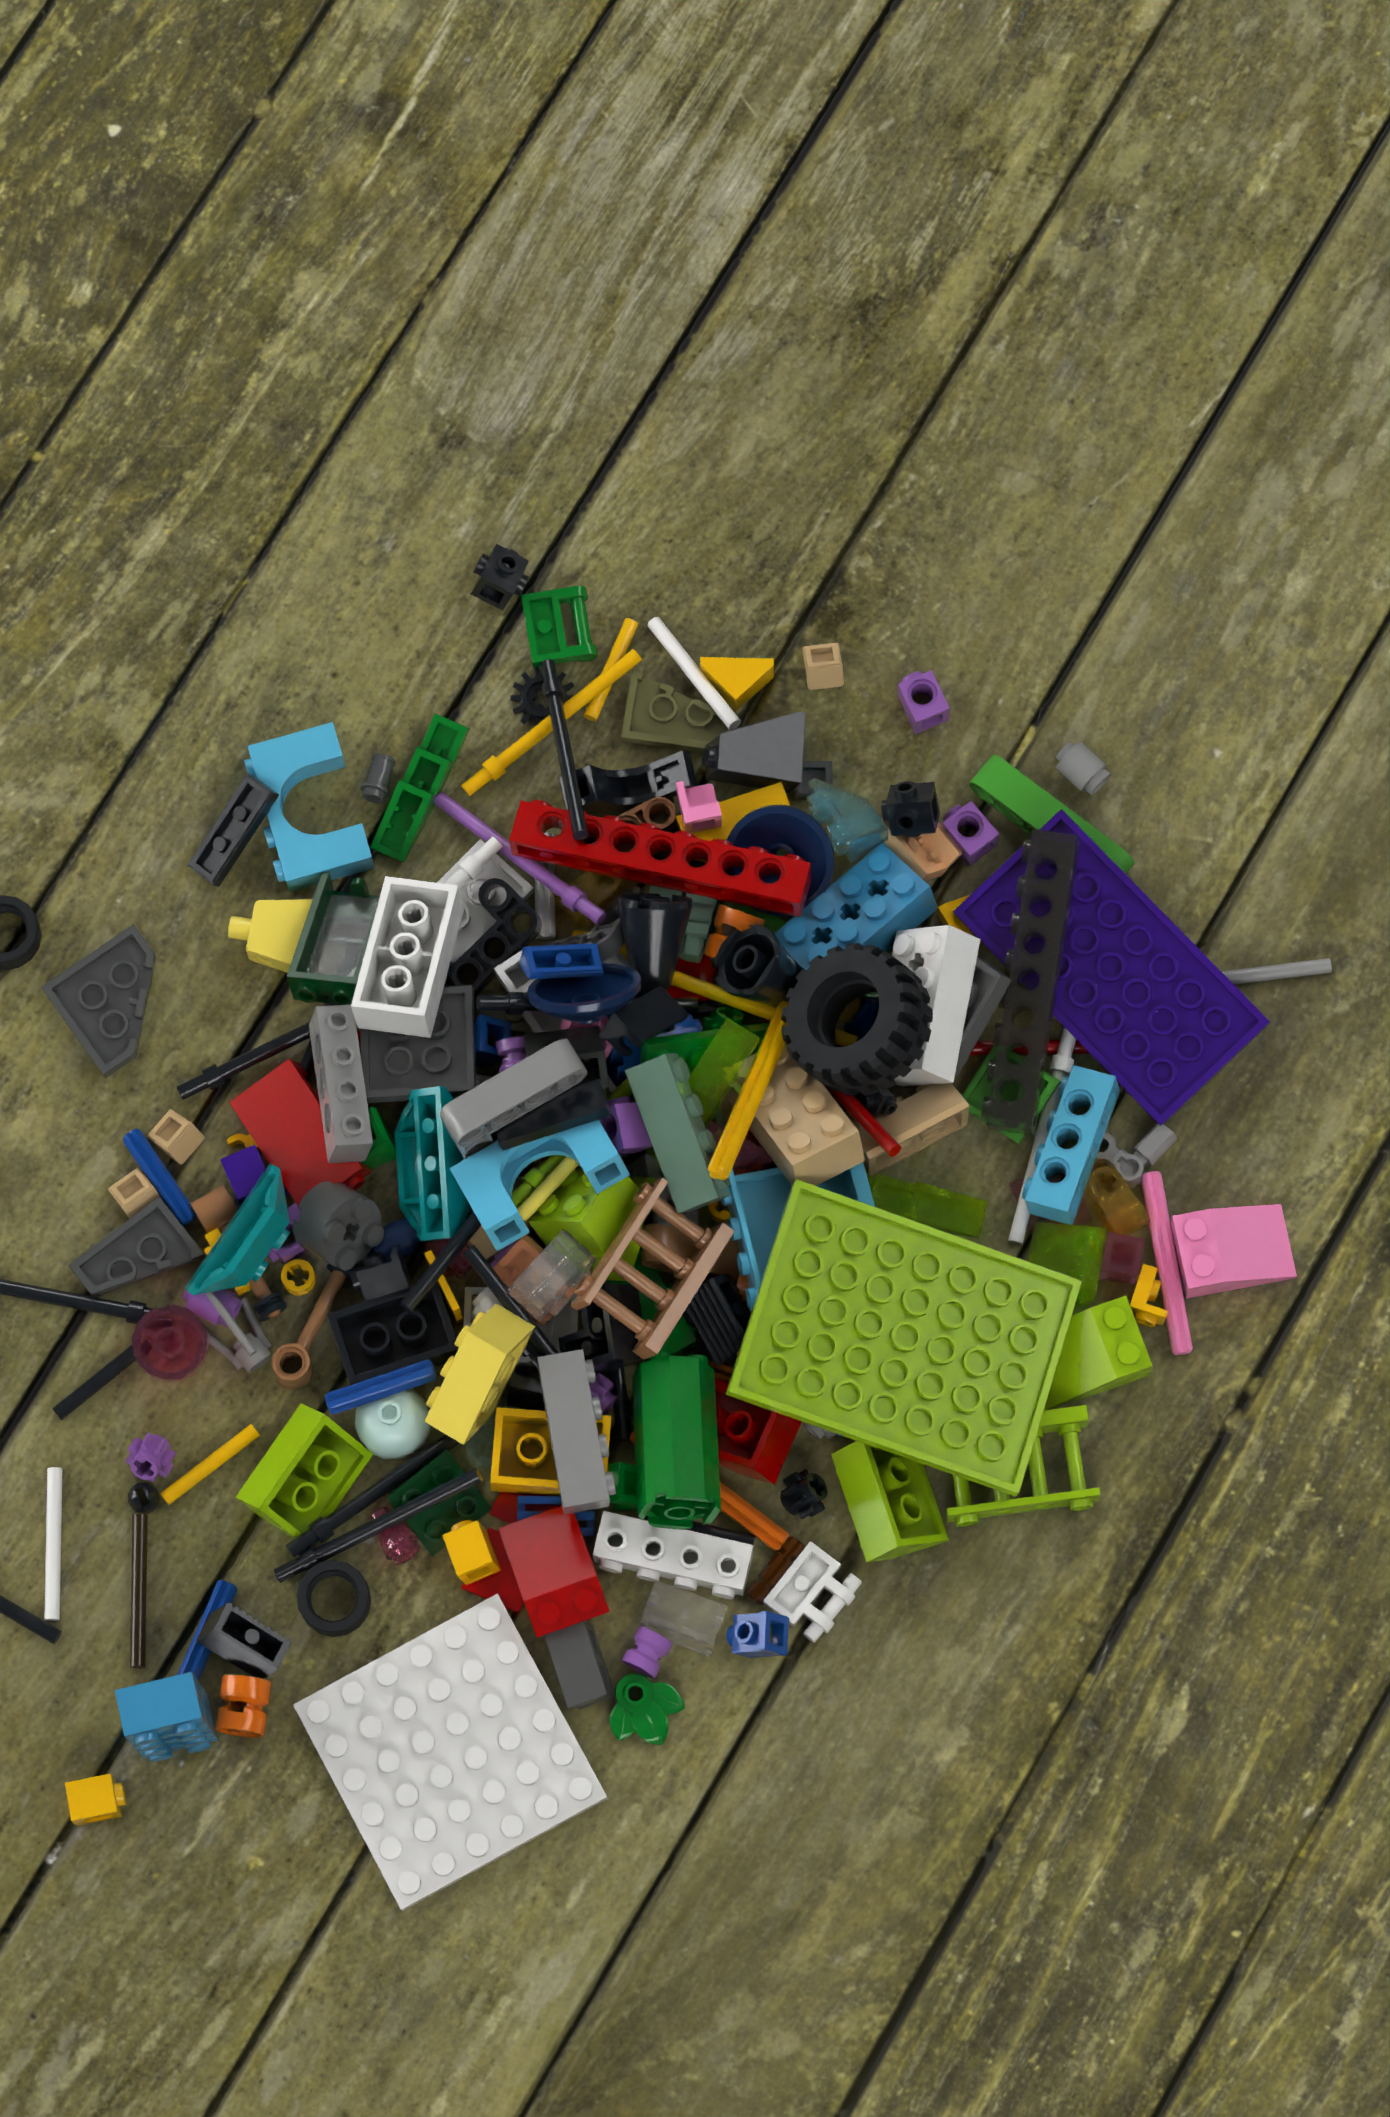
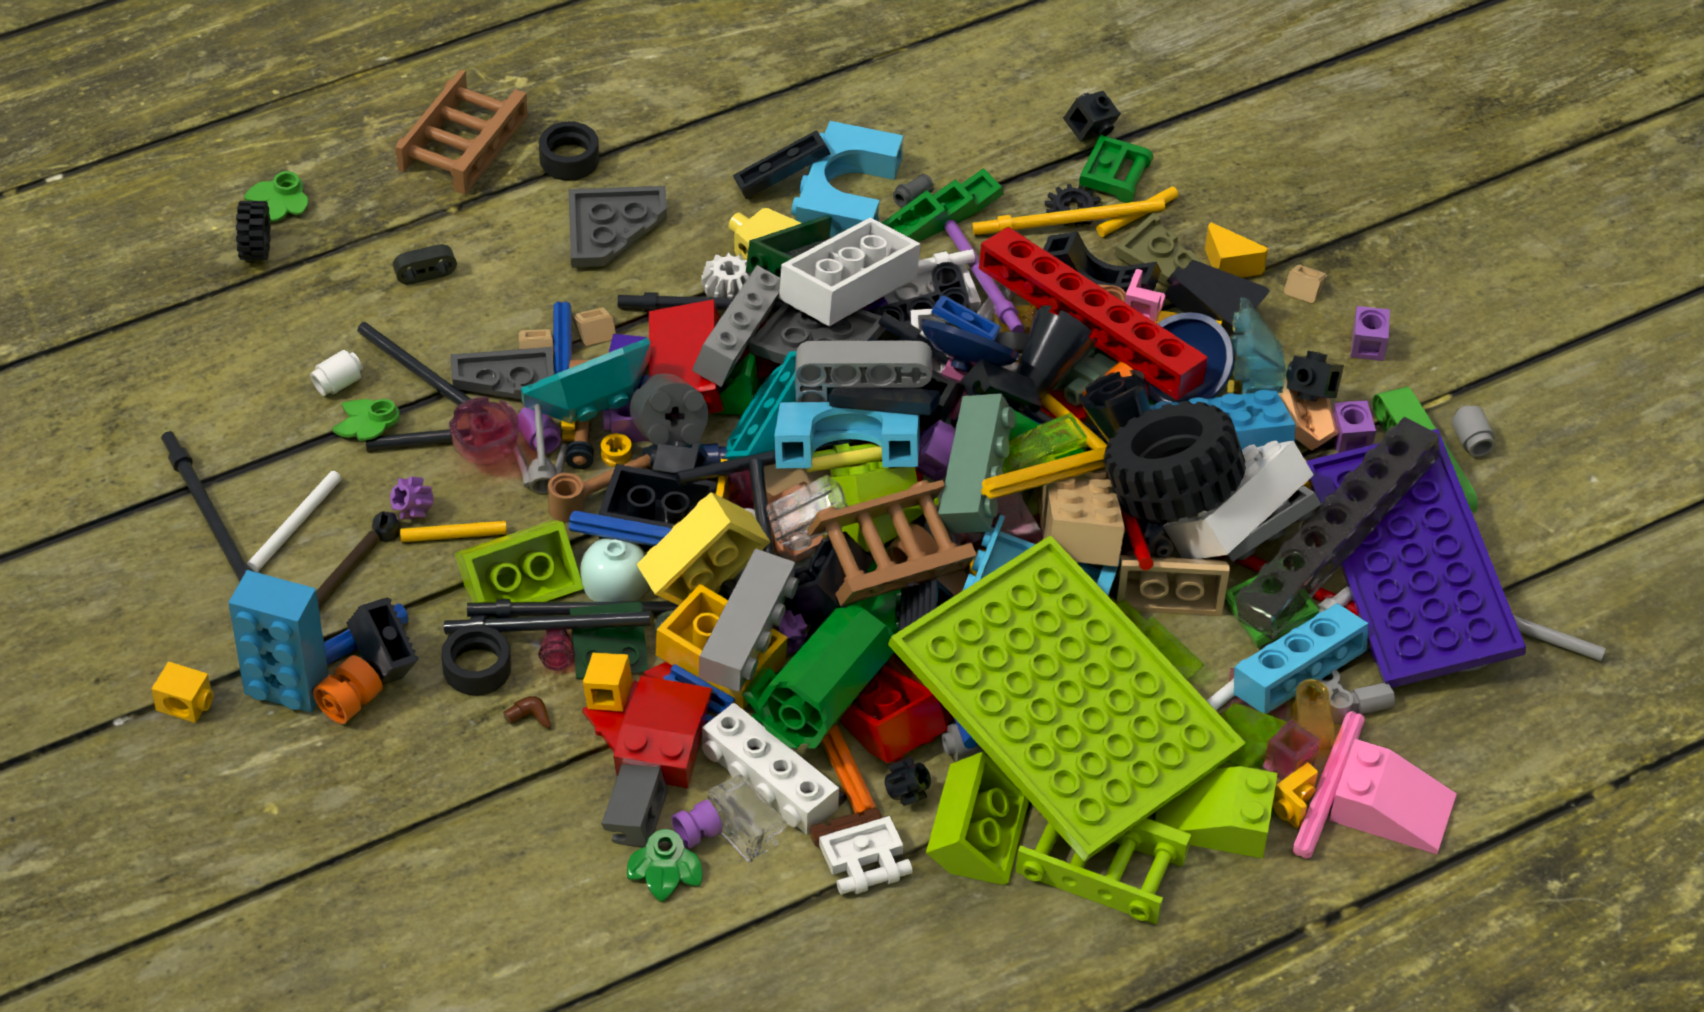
camera: 25 degrees right, 25 degrees down
white plate [293,1593,608,1911] -> none
black bar [541,659,588,840] -> none
white bar [647,617,741,730] -> none
blue brick [726,1611,789,1658] -> none
none -> bright green plate [332,399,400,441]
none -> reddish brown animal [503,696,551,728]
none -> white gear [702,252,751,298]

